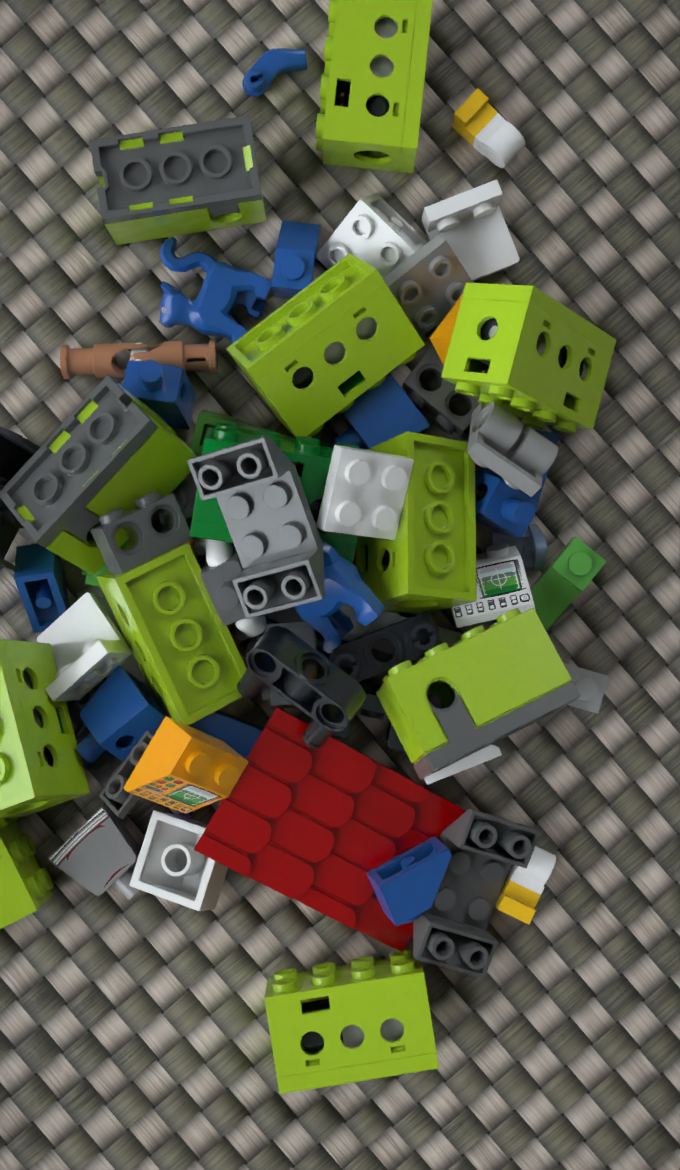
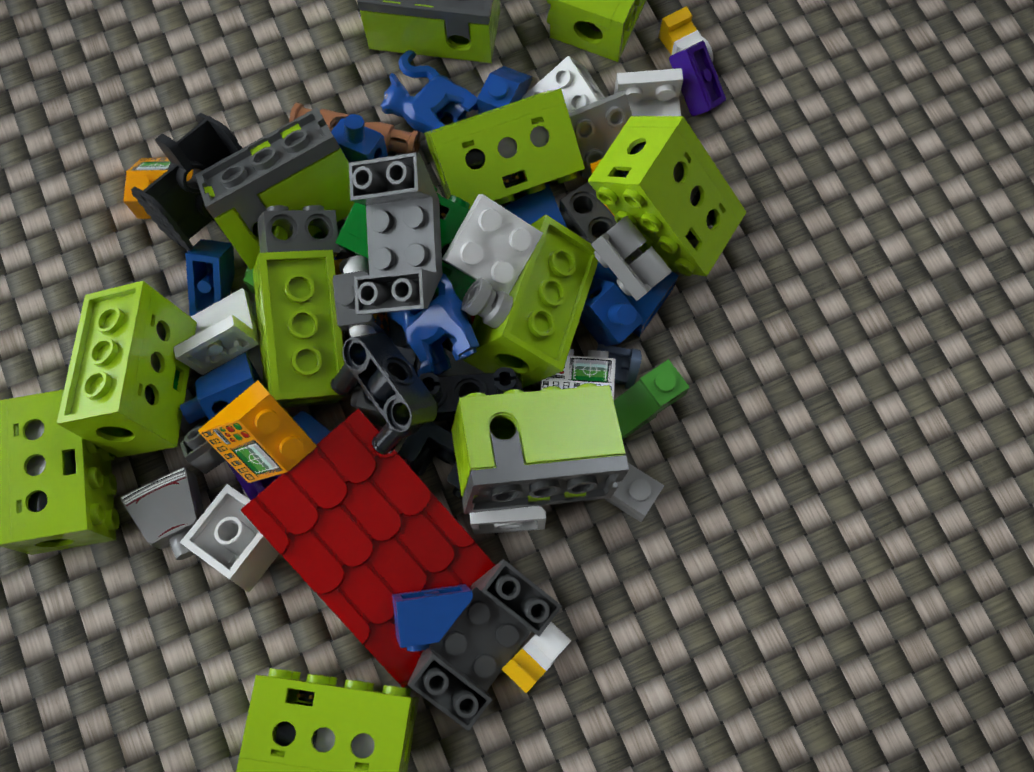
camera: 20 degrees right, 15 degrees down
none -> light grey wheel [461,278,513,329]
none -> dark purple slope [669,40,726,116]

